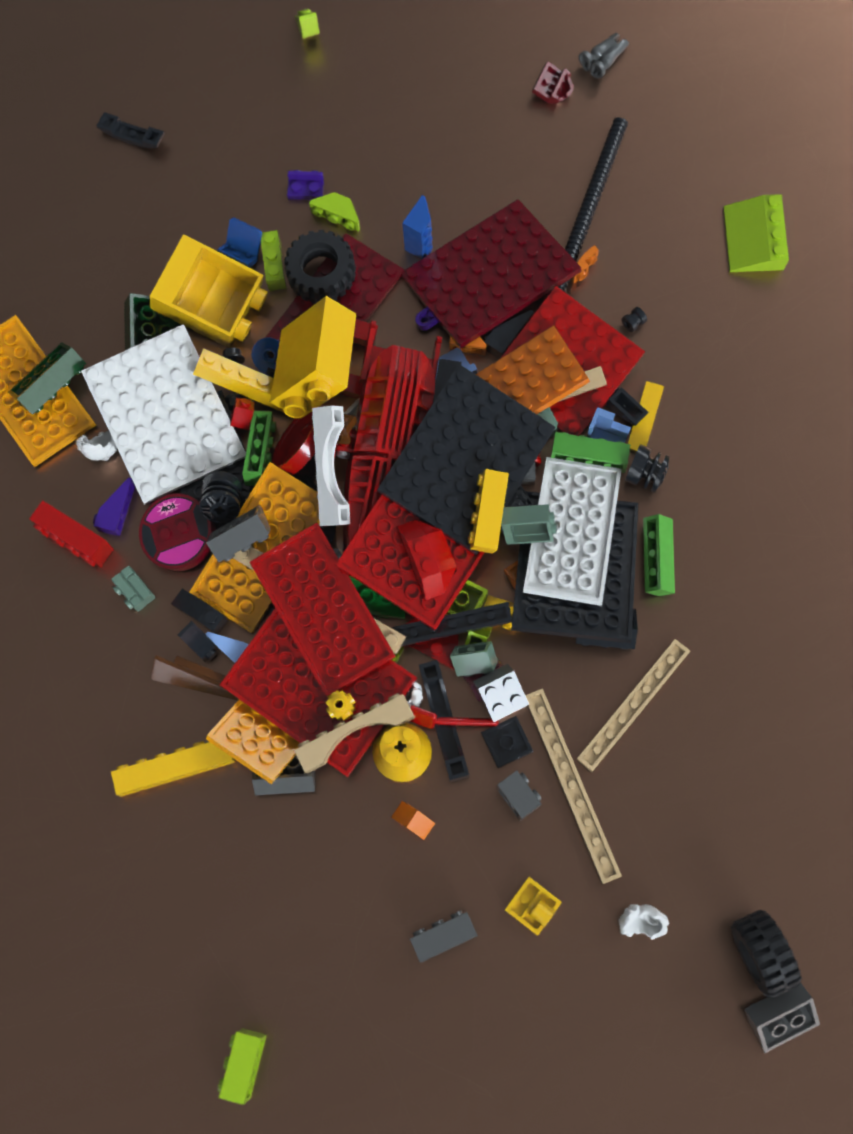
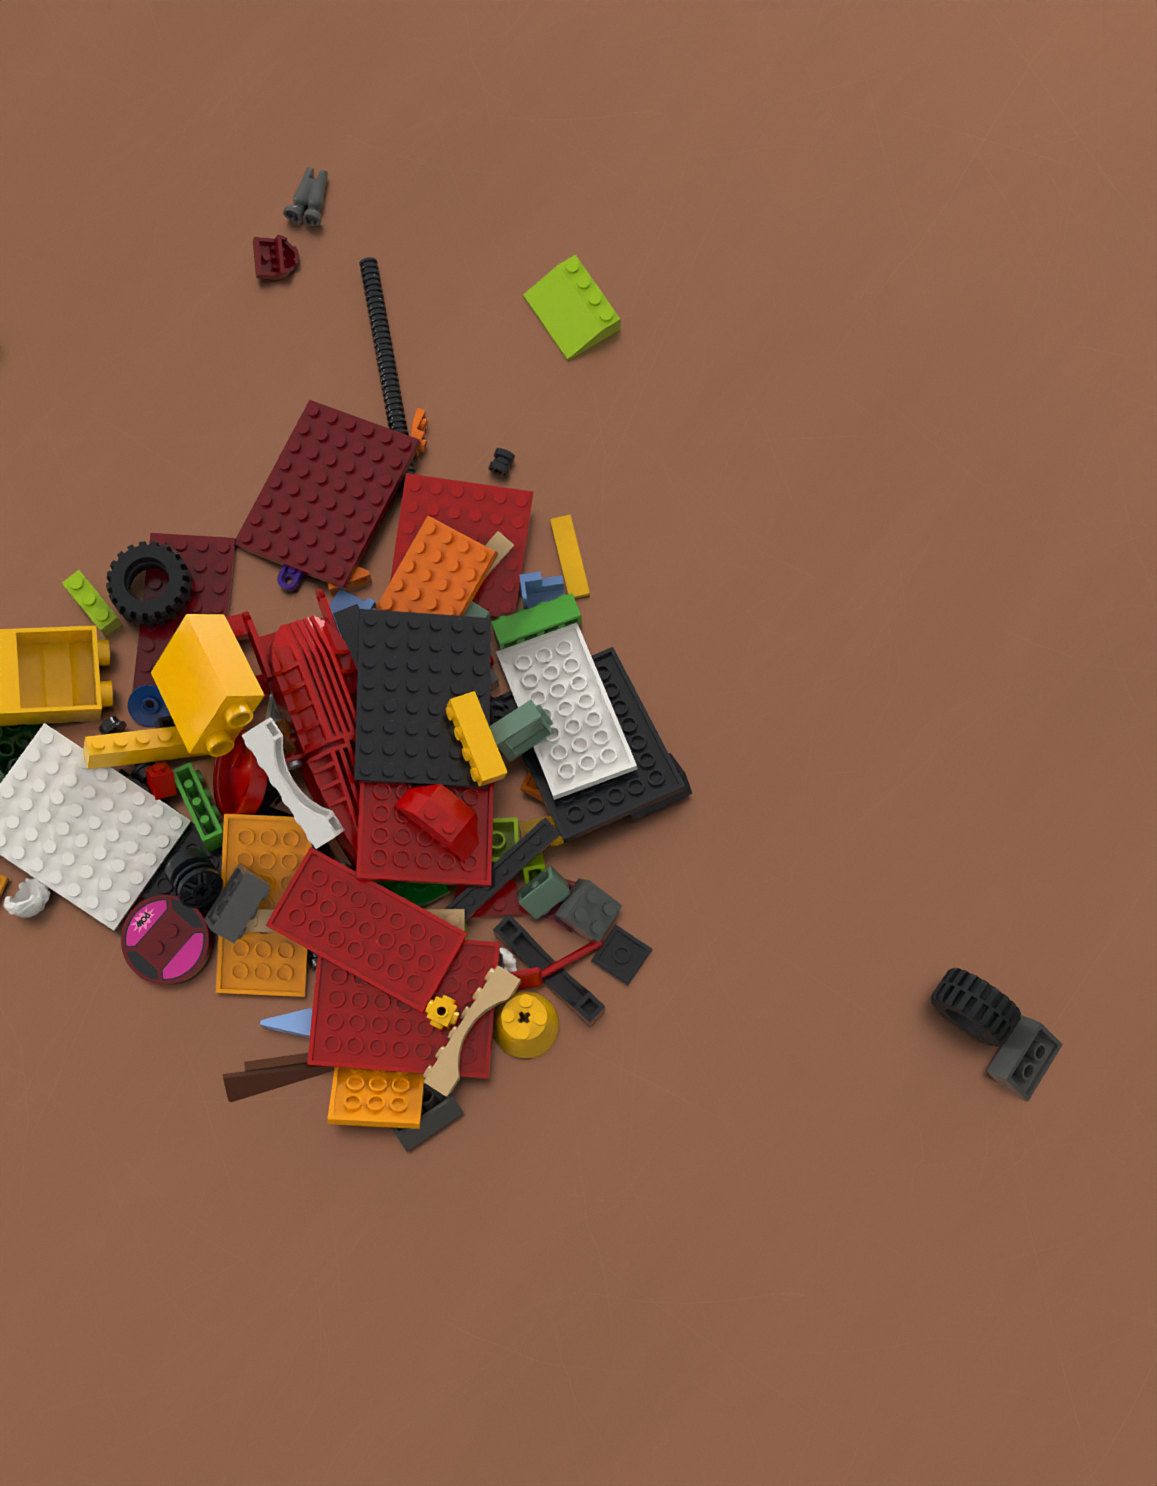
camera: 35 degrees left, 0 degrees up
red brick [29,500,114,568] -> none
dark purple slope [93,477,135,536] -> none
sand green brick [111,566,155,611] -> none
yellow brick [111,741,235,797] -> none
black slope [171,588,228,634] -> none
black slope [177,621,219,662] -> none
blue bracket [217,217,262,268] -> none
lime brick [217,1029,267,1105] -> none
dark purple bracket [287,170,325,200] -> none
lime slope [309,192,360,232] -> none
orange slope [391,801,435,840] -> none
blue slope [402,195,433,259] -> none
dark grey brick [410,910,478,963] -> none
black slope [483,310,534,359] -> none
dark grey brick [496,771,542,821] -> none
yellow plate [505,877,562,936] -> none
tan plate [525,688,622,884] -> none
tan plate [576,639,690,772] -> none
black slope [605,387,649,426] -> none
white hair [619,904,669,940] -> none
black wheel [625,444,670,493] -> none
bright green brick [643,514,675,596] -> none

